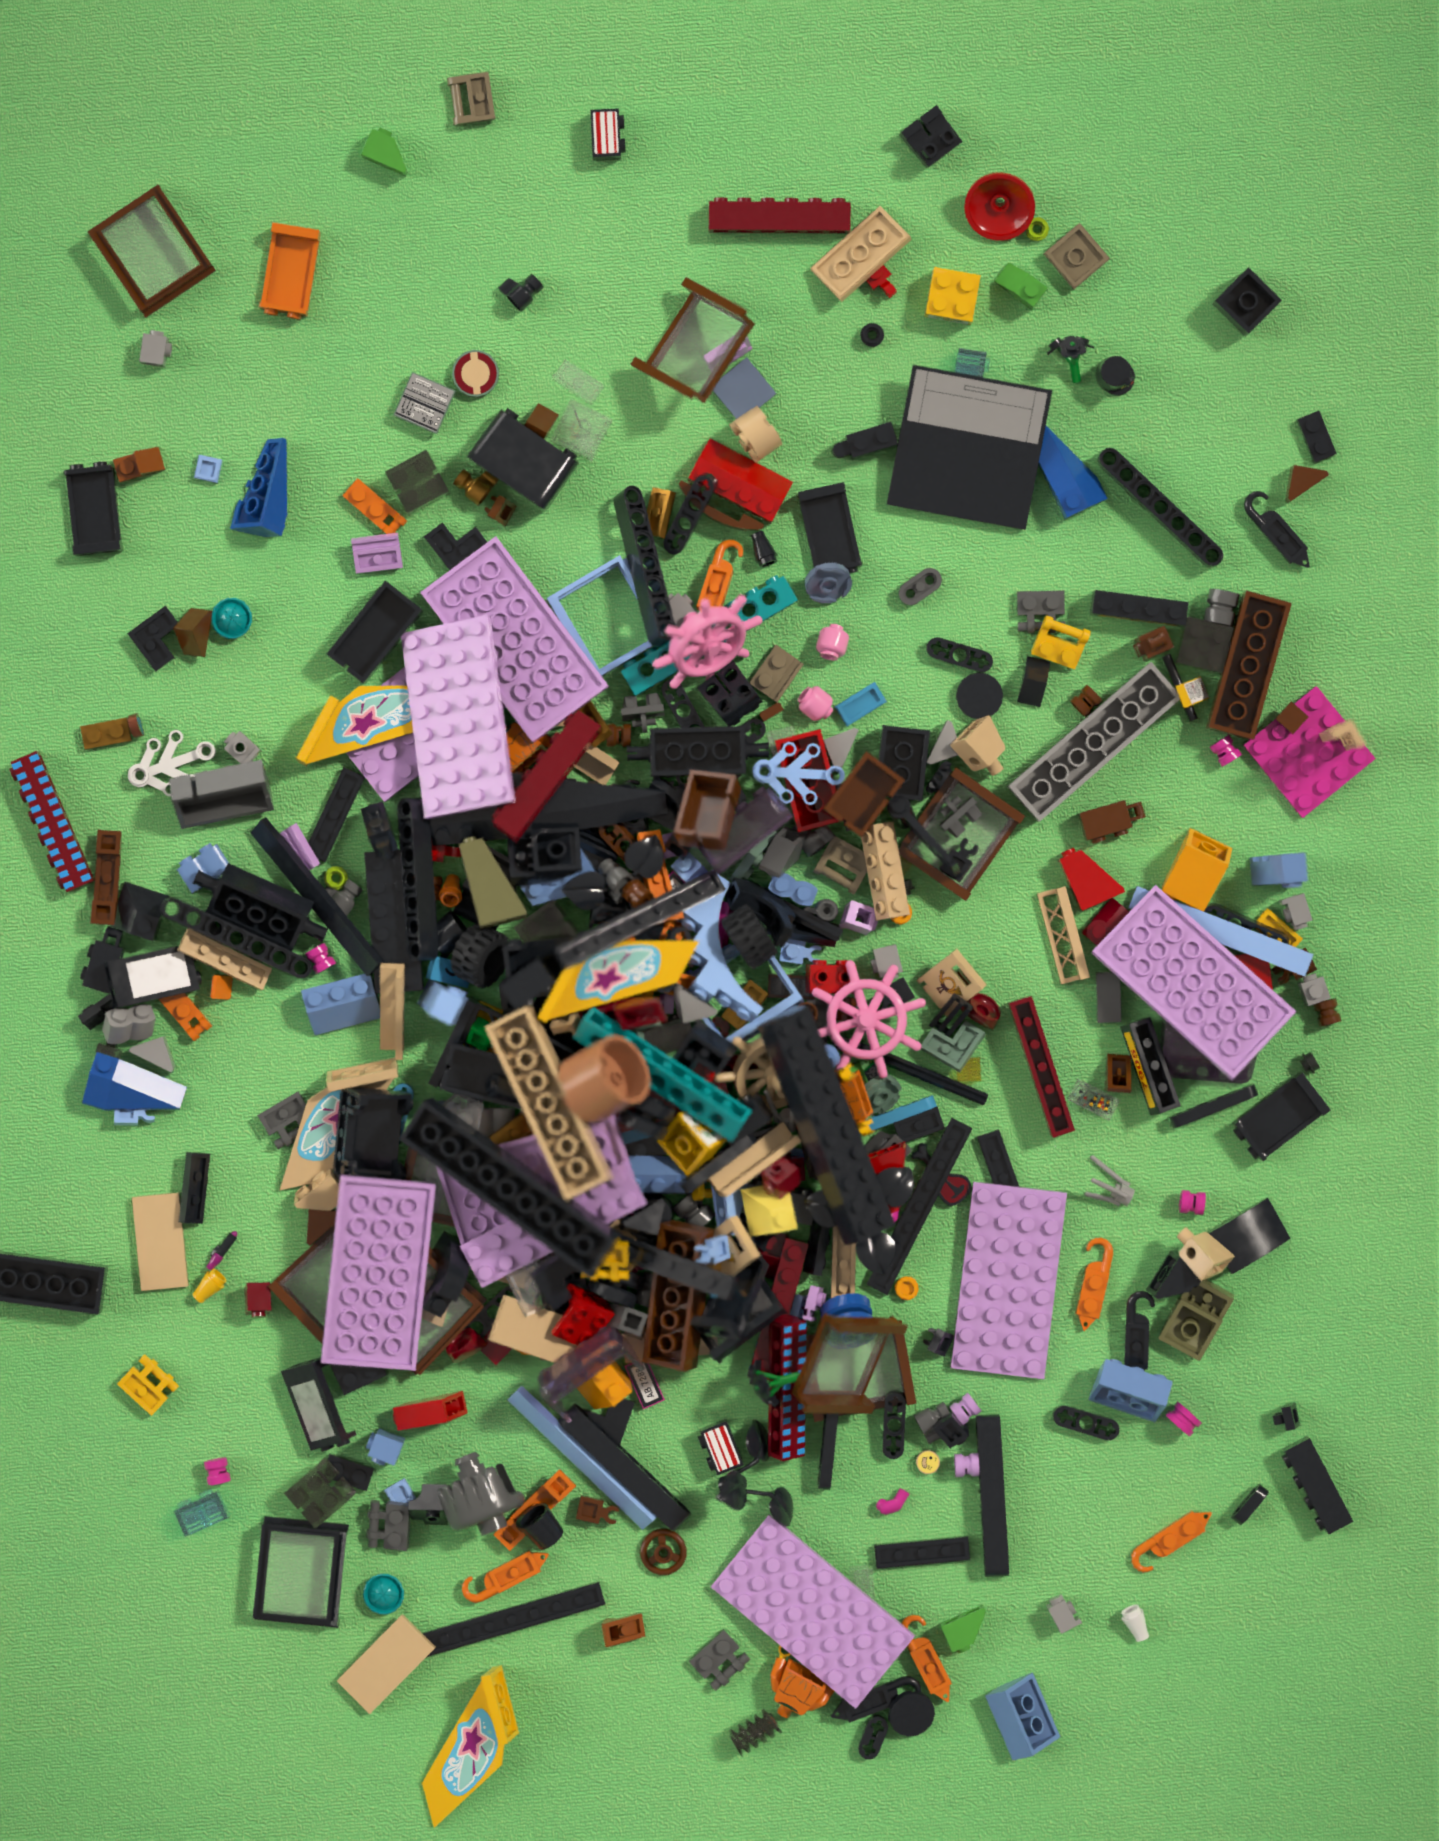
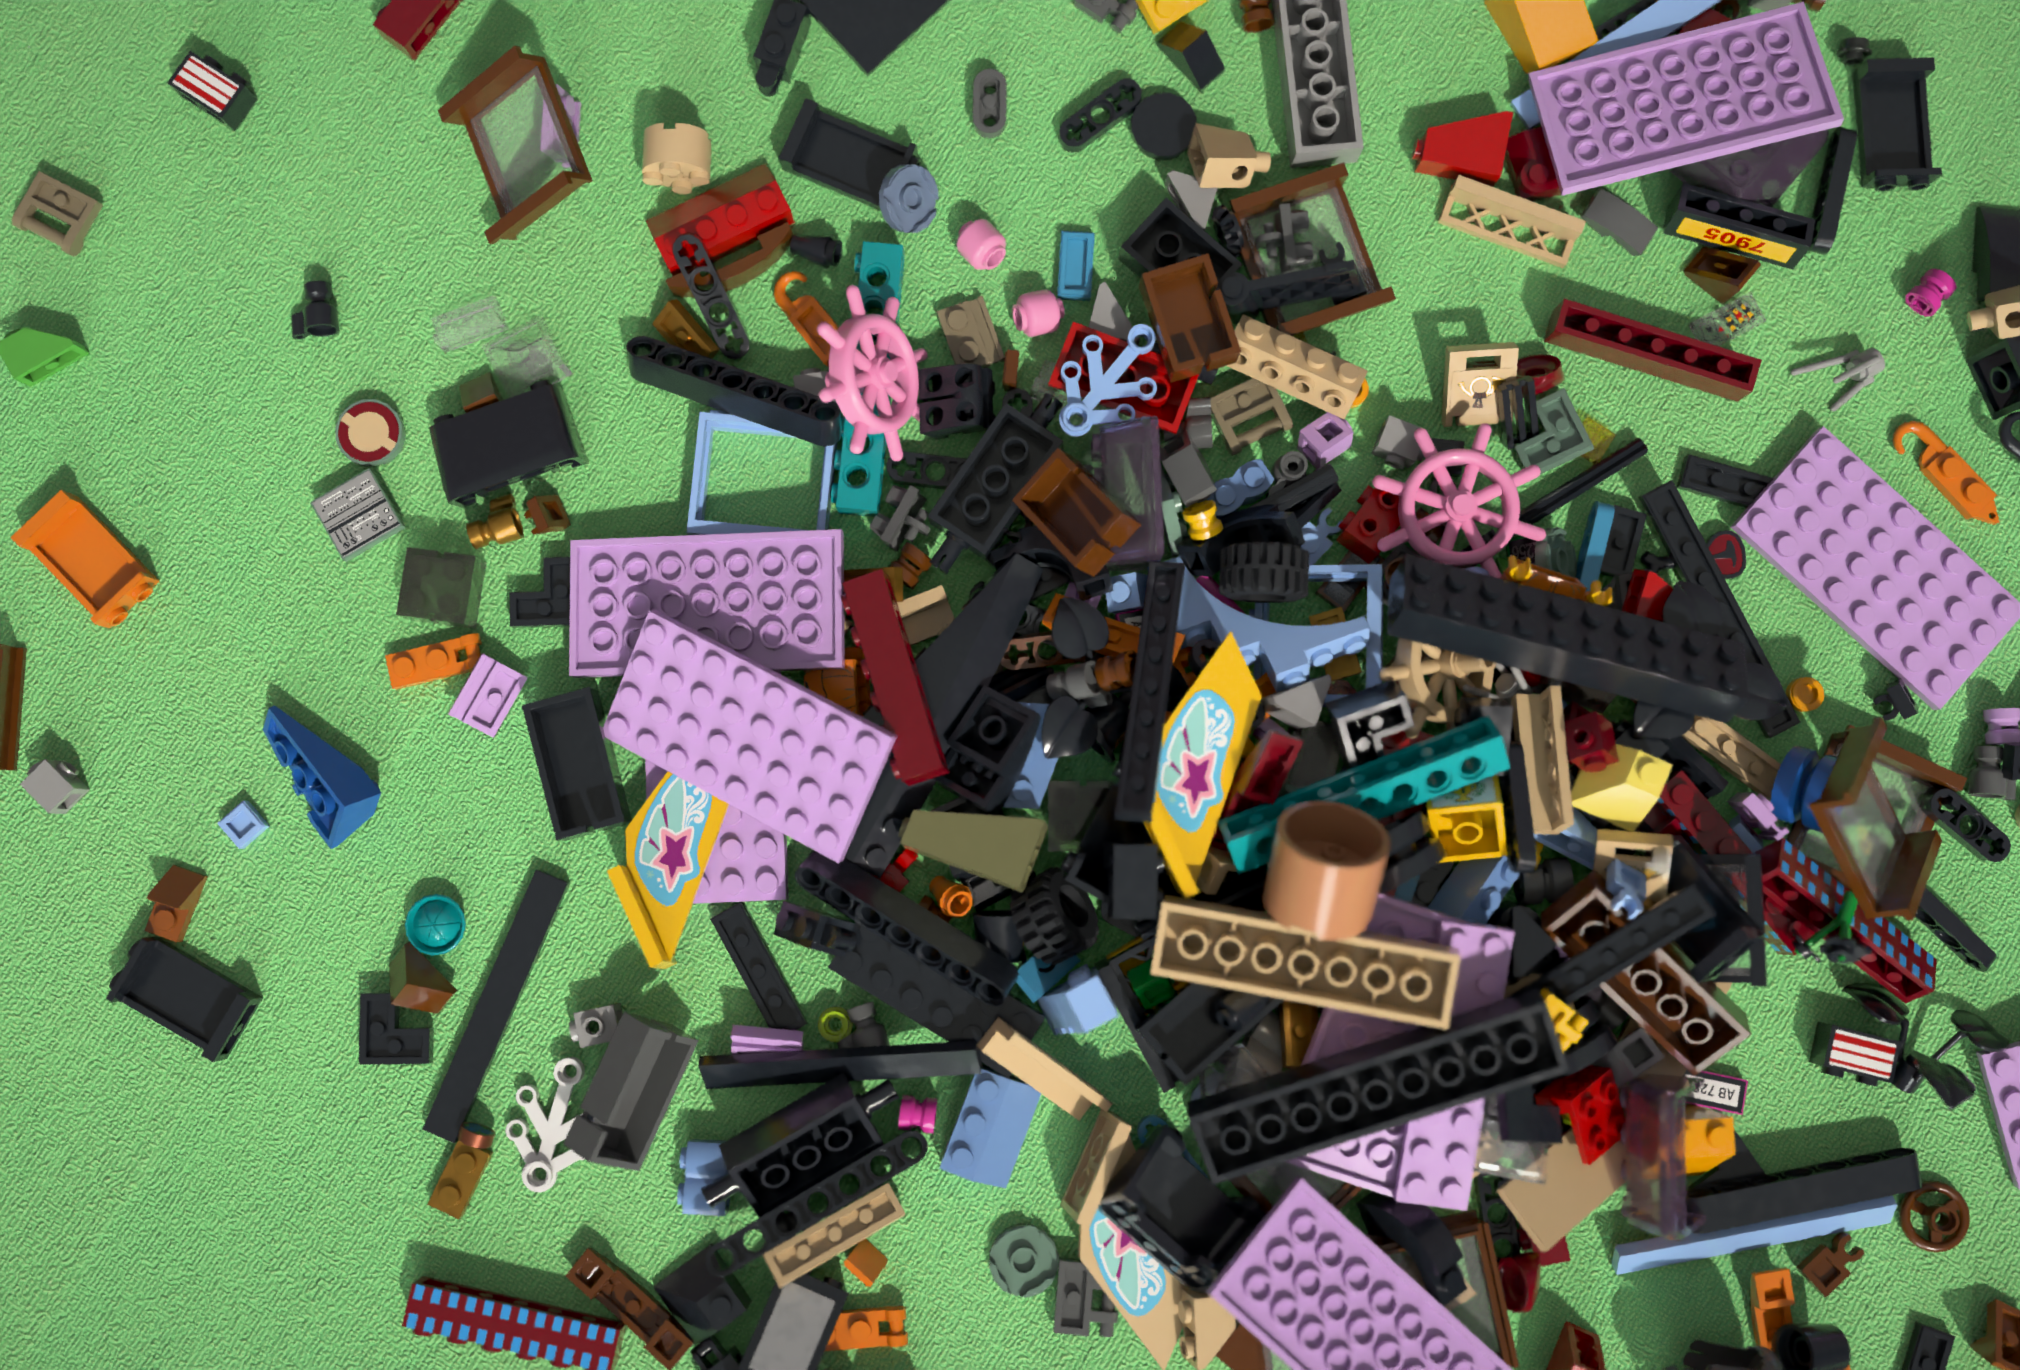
camera: 60 degrees left, 5 degrees down
sand blue tile [713,357,777,419] -> none
reddish brown brick [1078,800,1146,844] -> none
none -> black tile [422,869,570,1143]
none -> sand green tile [989,1224,1059,1297]
none -> yellow wheel [1182,500,1223,541]

